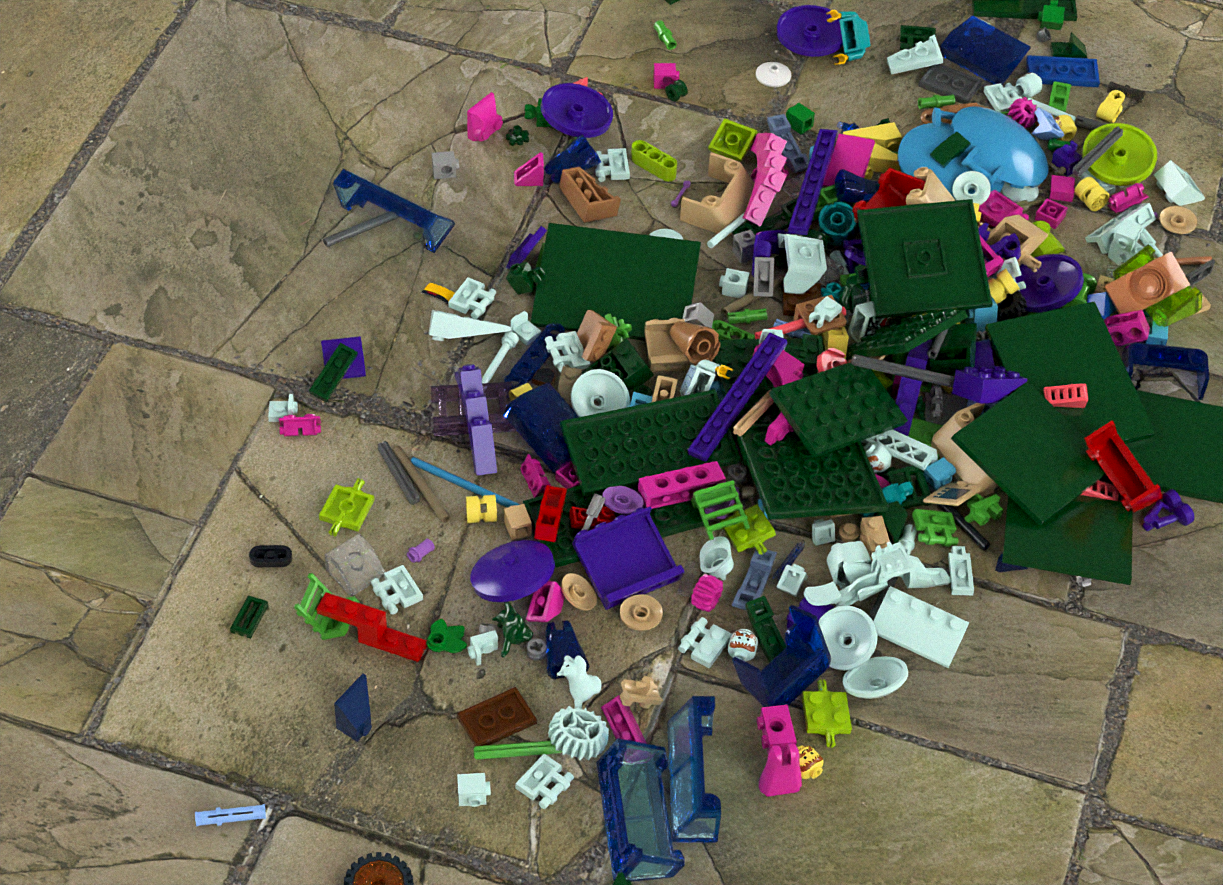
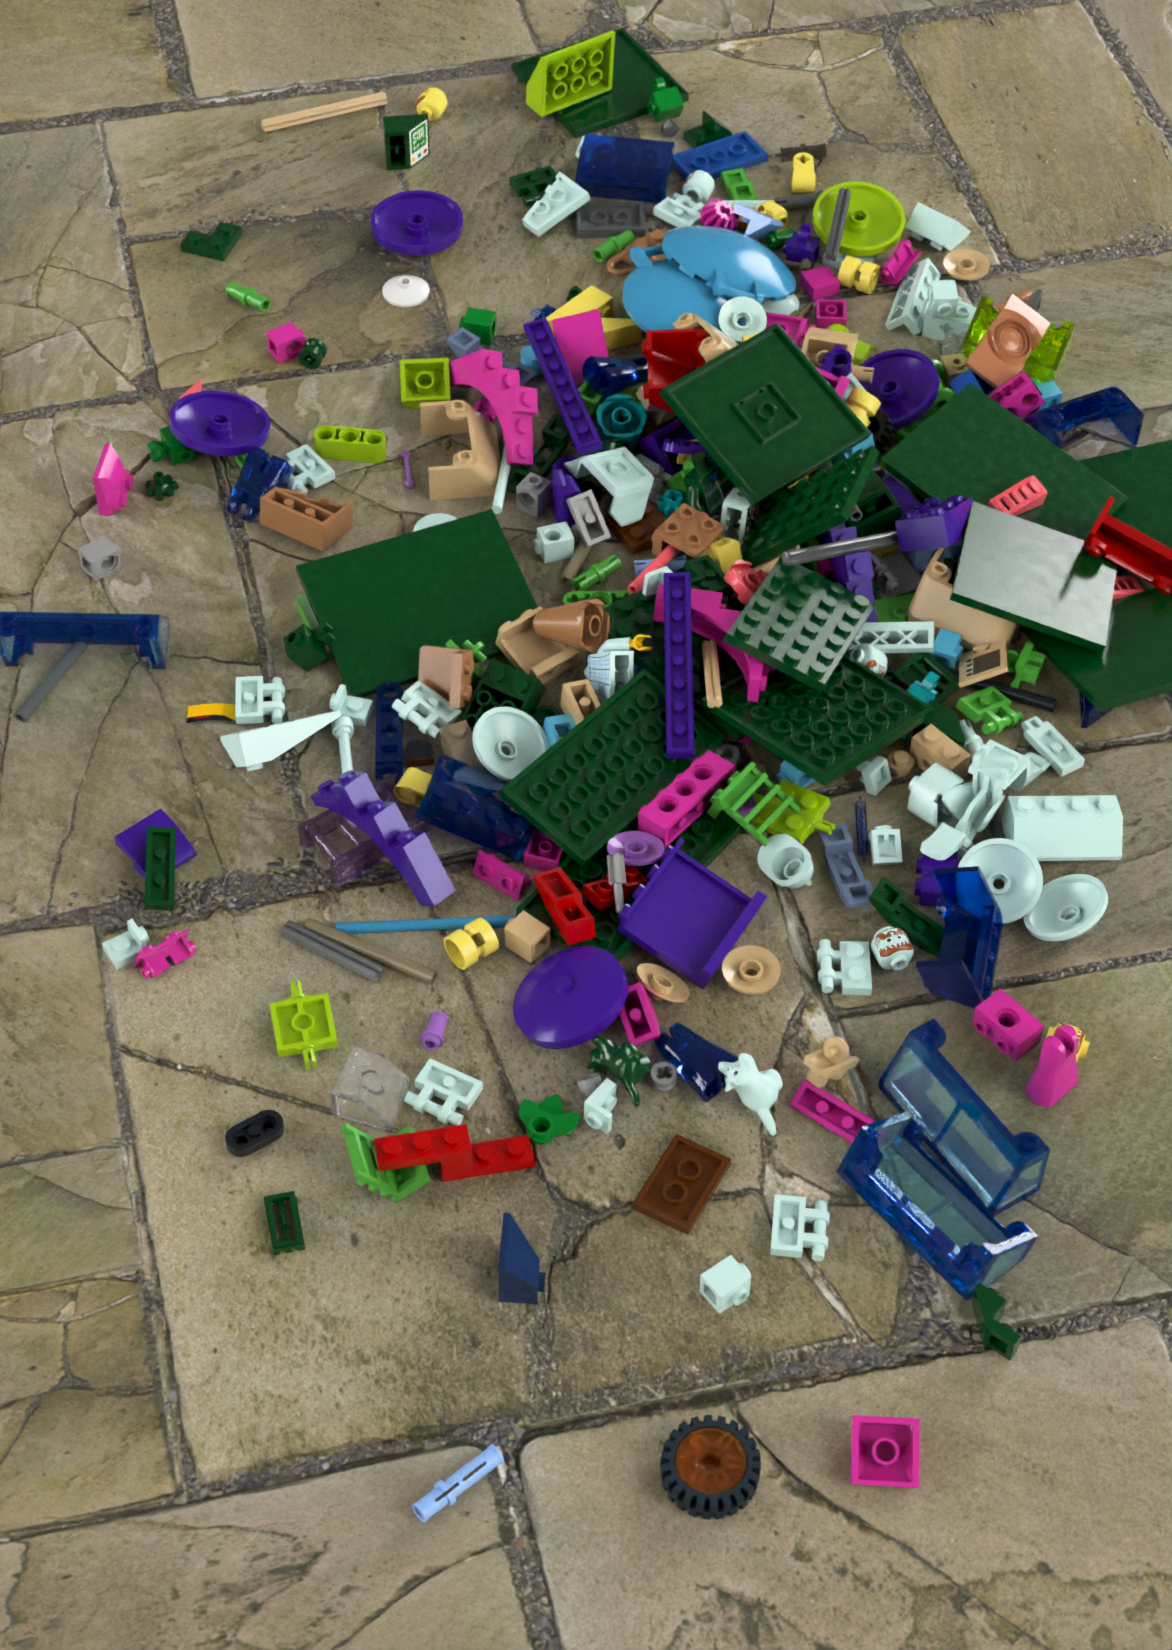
camera: 30 degrees left, 0 degrees up
bright green axle [473,740,562,760] -> none
dark purple slope [506,226,547,269] -> none
dark pink slope [514,152,544,186] -> none
light aqua gear [548,706,609,760] -> none
light grey brick [682,302,715,328] -> none
dark pink gear [691,574,723,612] -> none
lime plate [801,679,852,748] -> none
light aqua plate [808,296,842,328] -> none
teal torso [826,10,871,65] -> none
dark green slope [930,132,971,168] -> none

